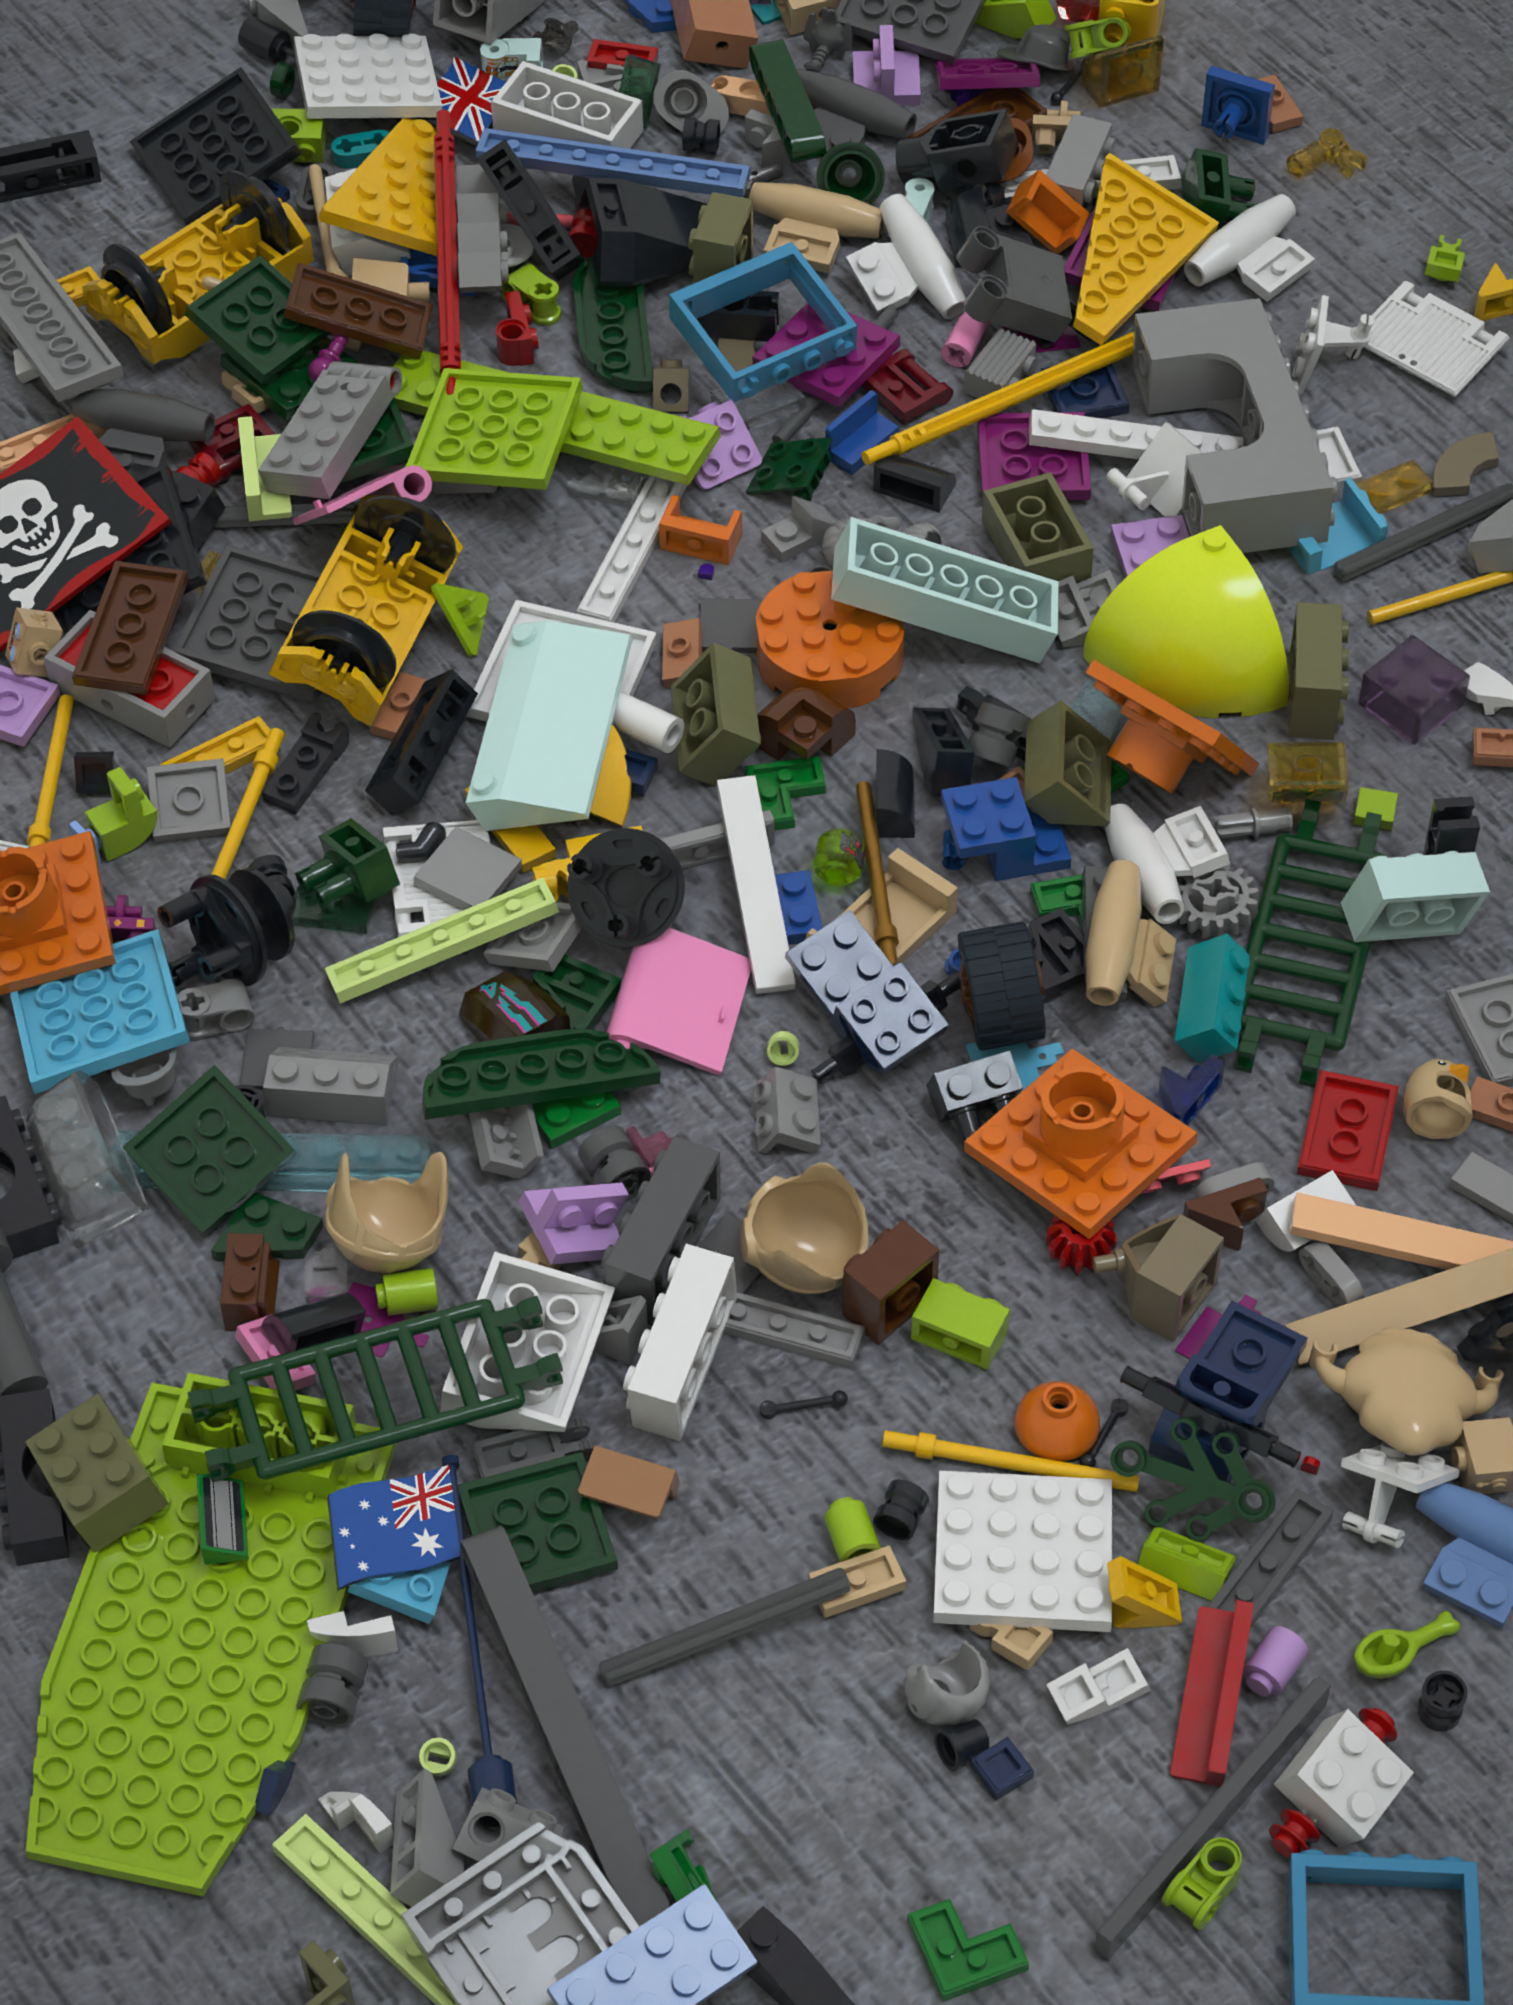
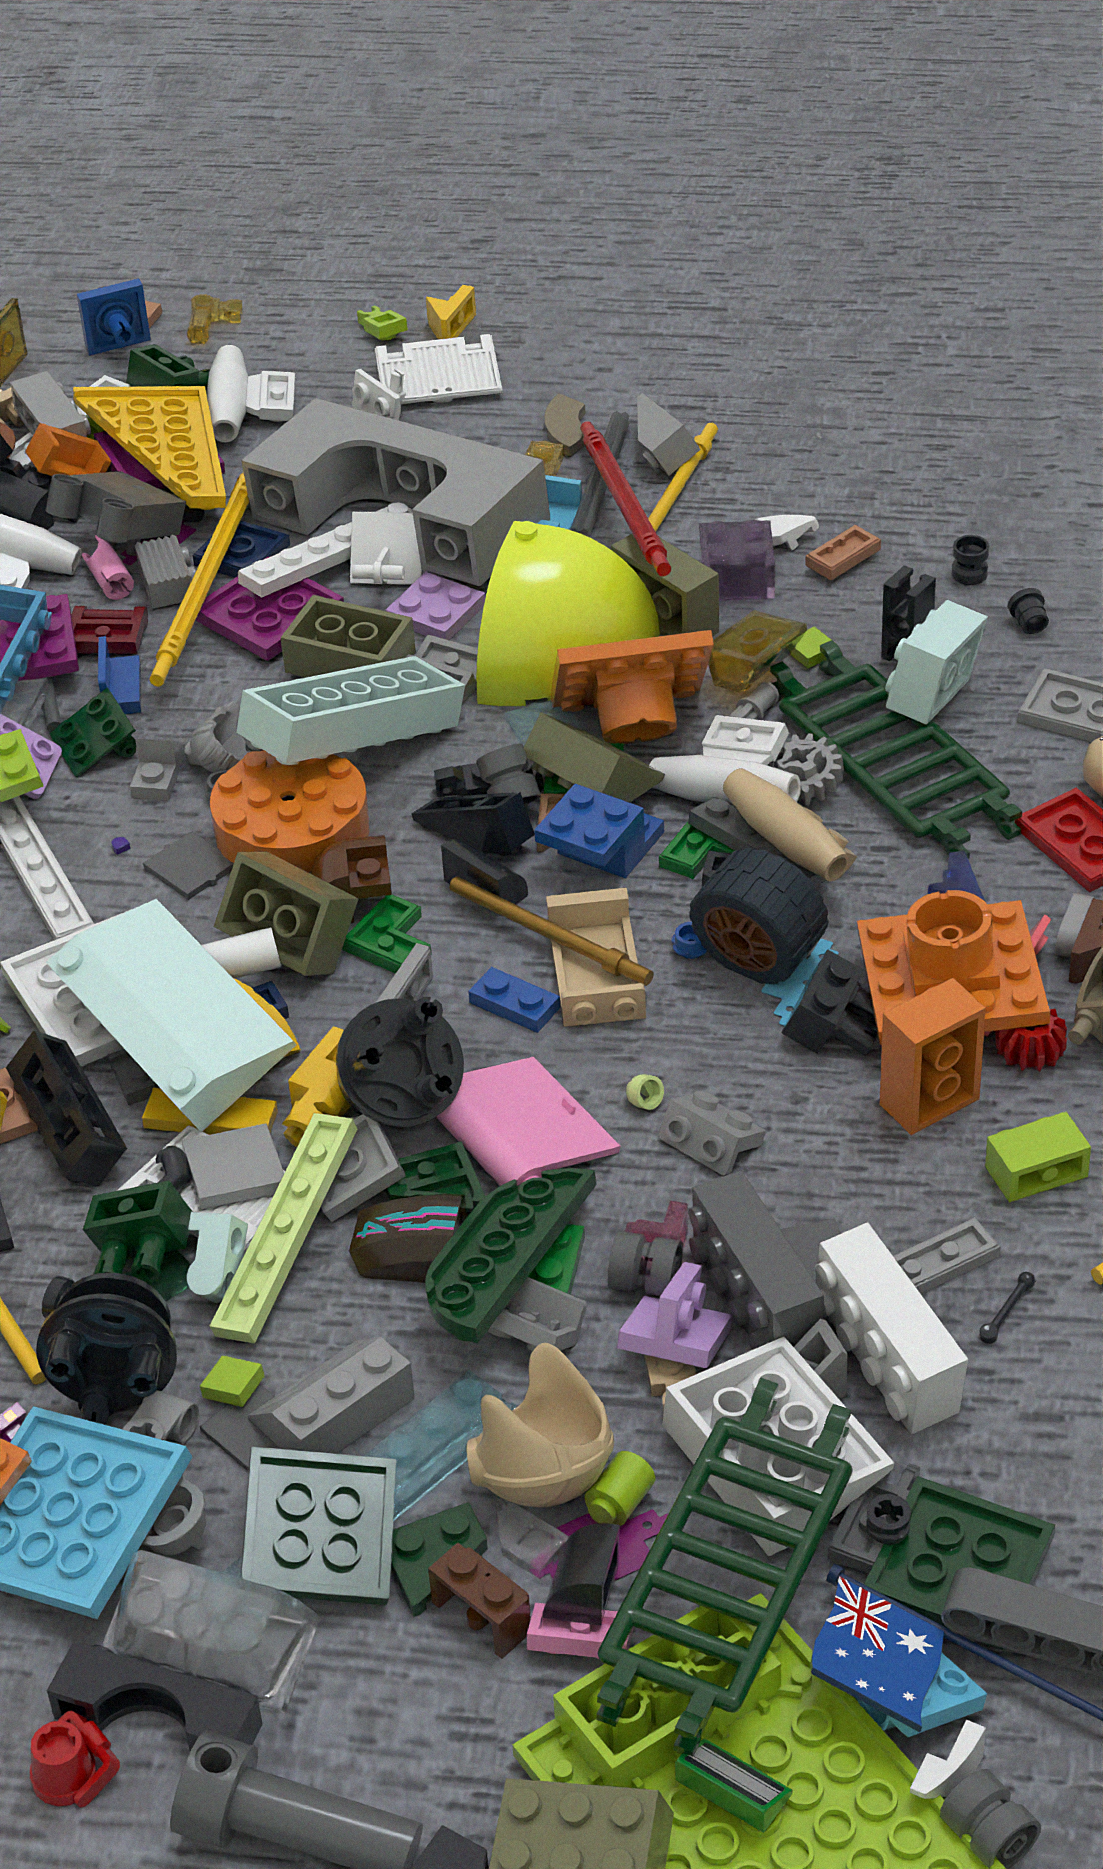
camera: 45 degrees left, 10 degrees down
medium nougat panel [578,1445,680,1519] -> none
orange panel [659,495,743,565] -> none
nougat plate [662,618,702,688] -> none
white tile [716,775,796,995] -> none
tan piece [740,1162,869,1294] -> none
piece [785,910,960,1084] -> none
clear neon green head [812,829,866,887] -> none
reddish brown brick [843,1220,939,1346] -> none
black brick [873,454,956,513] -> none
blue piece [942,829,965,870] -> none
teal brick [1174,933,1250,1063] -> none
none -> light aqua leg [187,1212,248,1303]
none -> lime tile [200,1355,265,1407]
none -> red axle [580,421,671,576]
none -> black bush [866,1494,911,1544]
none -> orange brick [880,978,986,1135]

